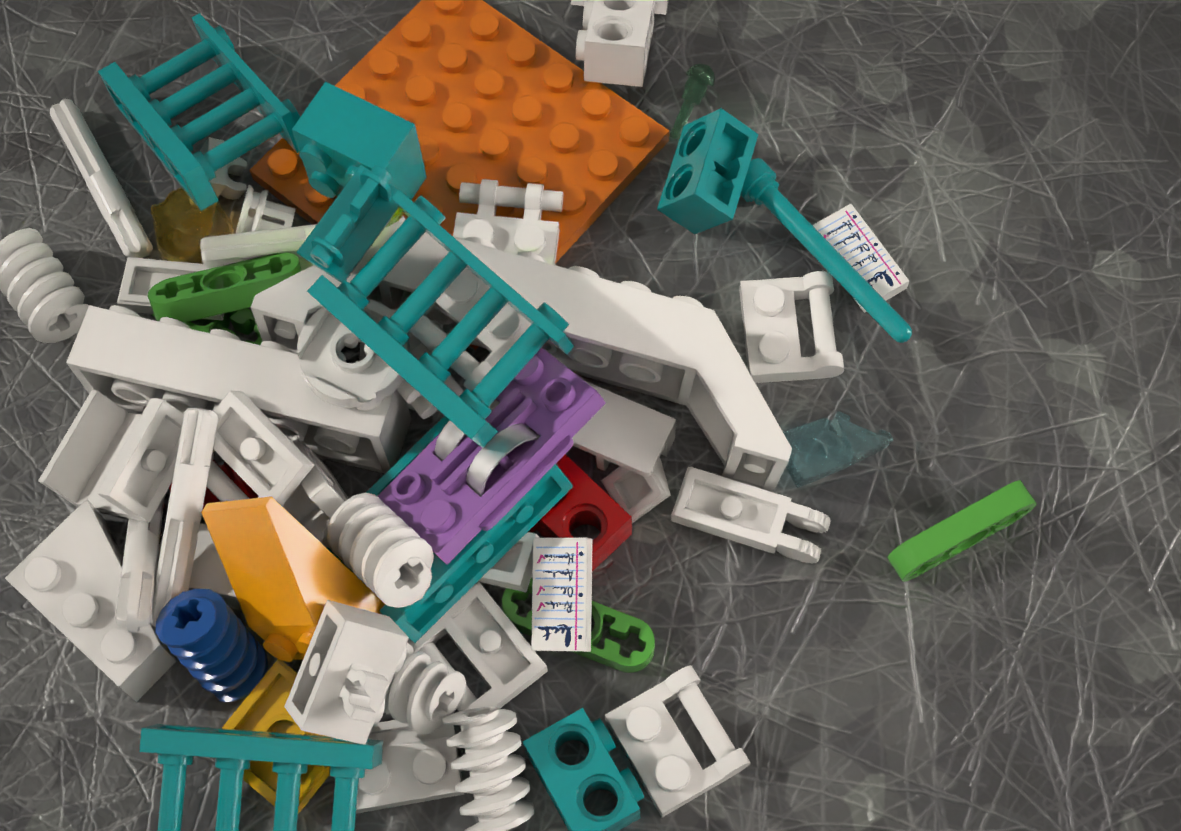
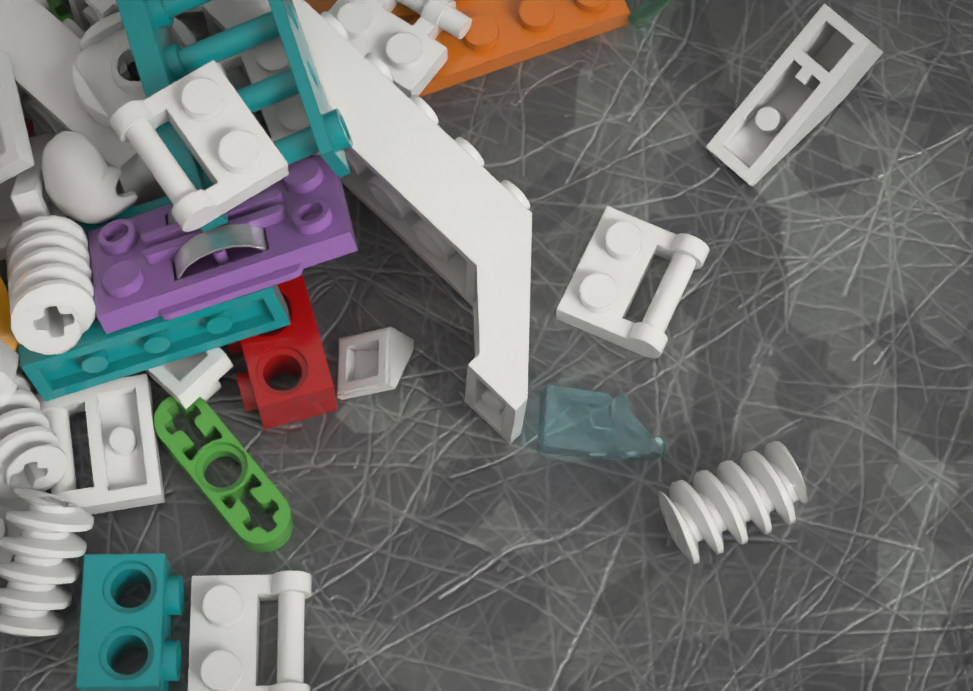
camera: 25 degrees right, 0 degrees up
white tile [531,538,592,652] -> none
white panel [572,381,676,477] -> none
teal brick [657,108,759,234] -> none
white hinge [671,467,831,564] -> none
teal piece [741,158,912,343] -> none
white tile [813,204,909,313] -> none
bright green beam [887,480,1037,582] -> none
none -> white hair [41,131,138,224]
none -> white plate [109,60,289,232]
none -> white piece [658,441,808,565]
none -> white slope [706,3,883,186]

